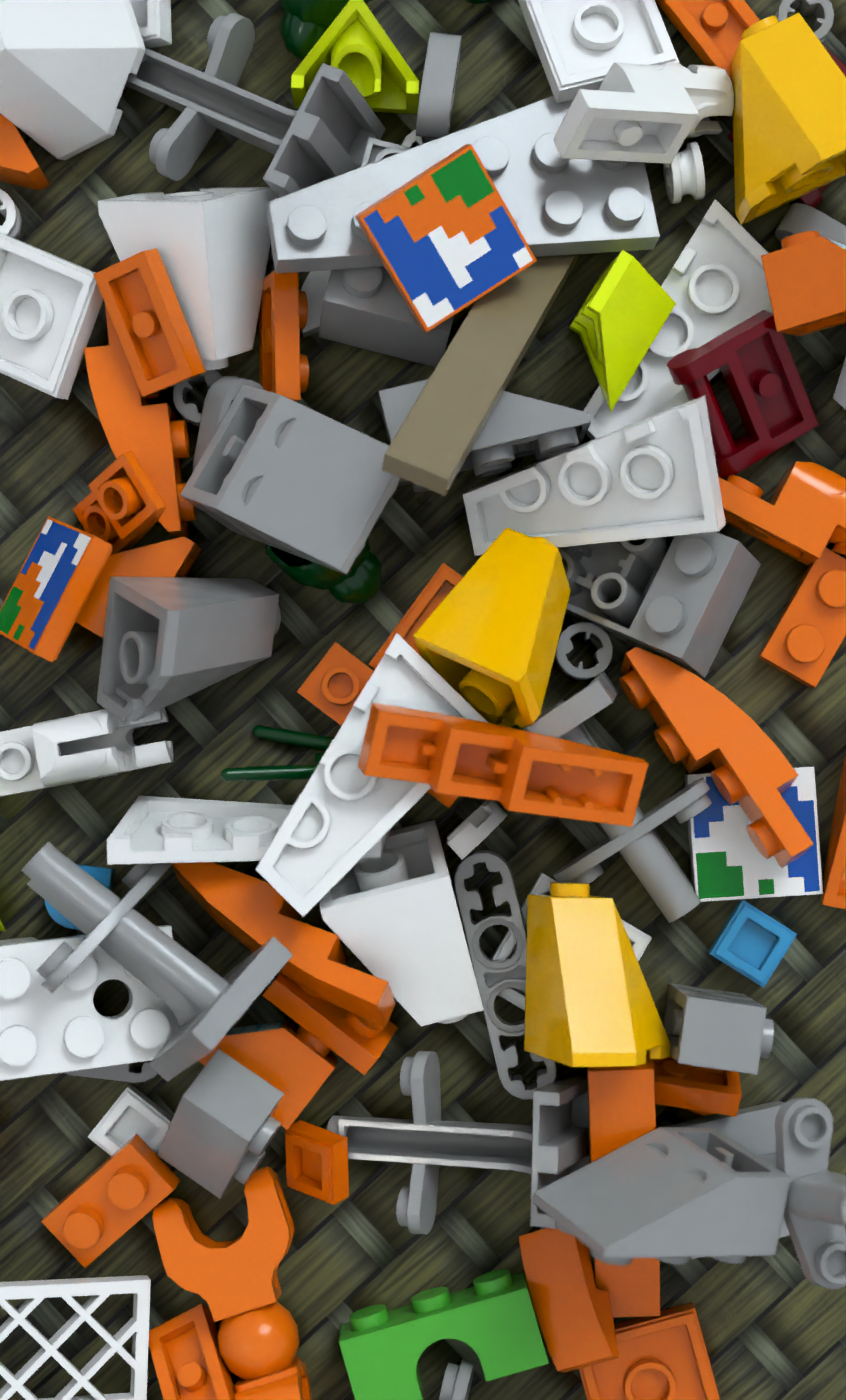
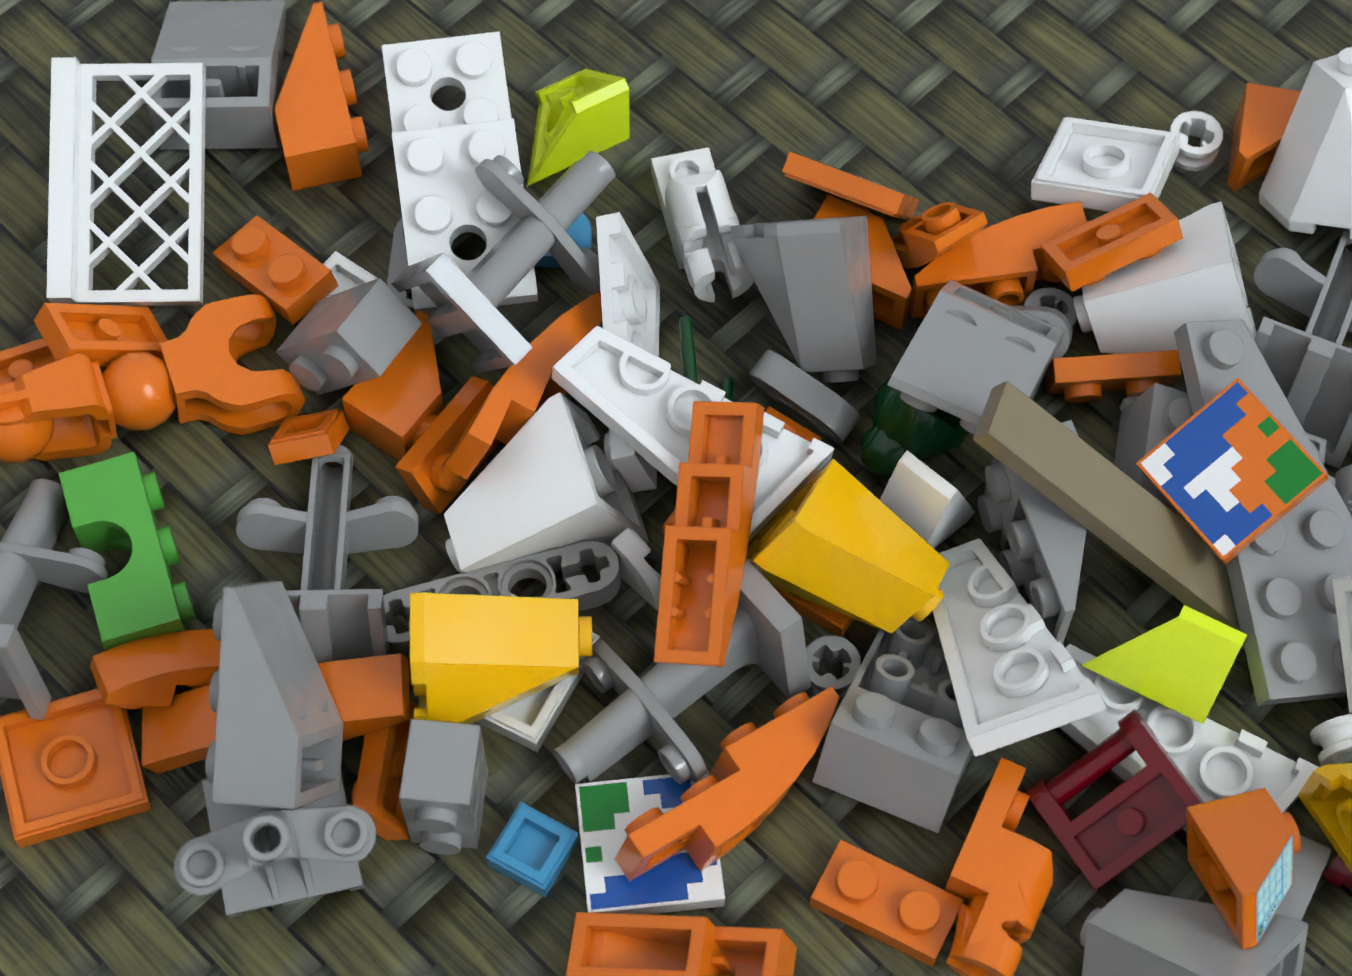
camera: 85 degrees right, 25 degrees down
none -> light grey beam [748,350,861,444]
none -> white slope [880,450,975,548]

